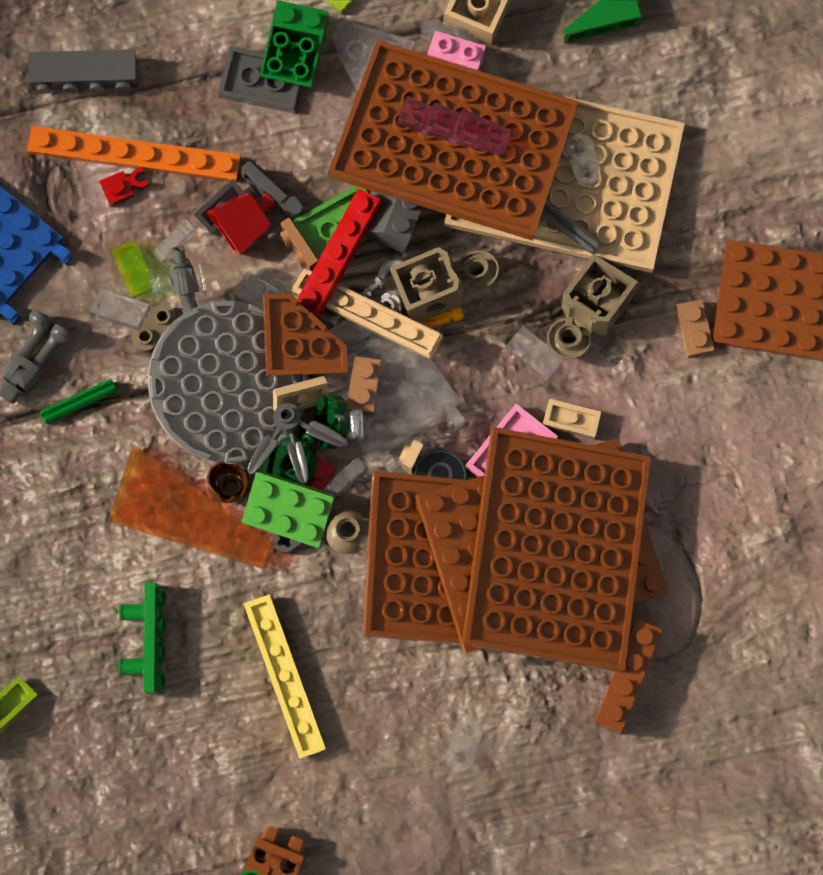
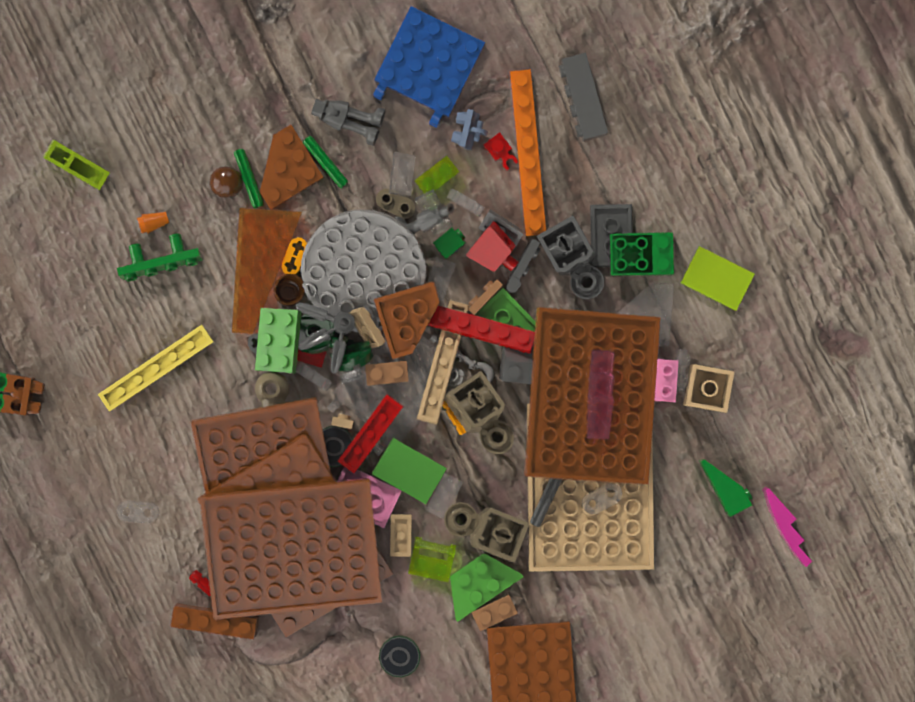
camera: 75 degrees right, 10 degrees up
none -> orange cone [137,211,169,234]
none -> red axle [189,570,211,597]
none -> reddish brown hair [209,166,243,198]
none -> green axle [234,149,264,209]
none -> dark orange plate [260,124,324,210]
none -> light orange beam [281,237,307,274]
none -> red plate [337,394,404,473]
none -> bright green tile [372,438,447,504]
none -> black tile [379,635,420,678]
none -> clear neon green plate [408,537,457,583]
none -> green brick [433,227,466,260]
none -> bright green wing [450,553,524,622]
none -> sand blue hips [451,109,488,150]
none -> dark grey brick [537,216,604,299]

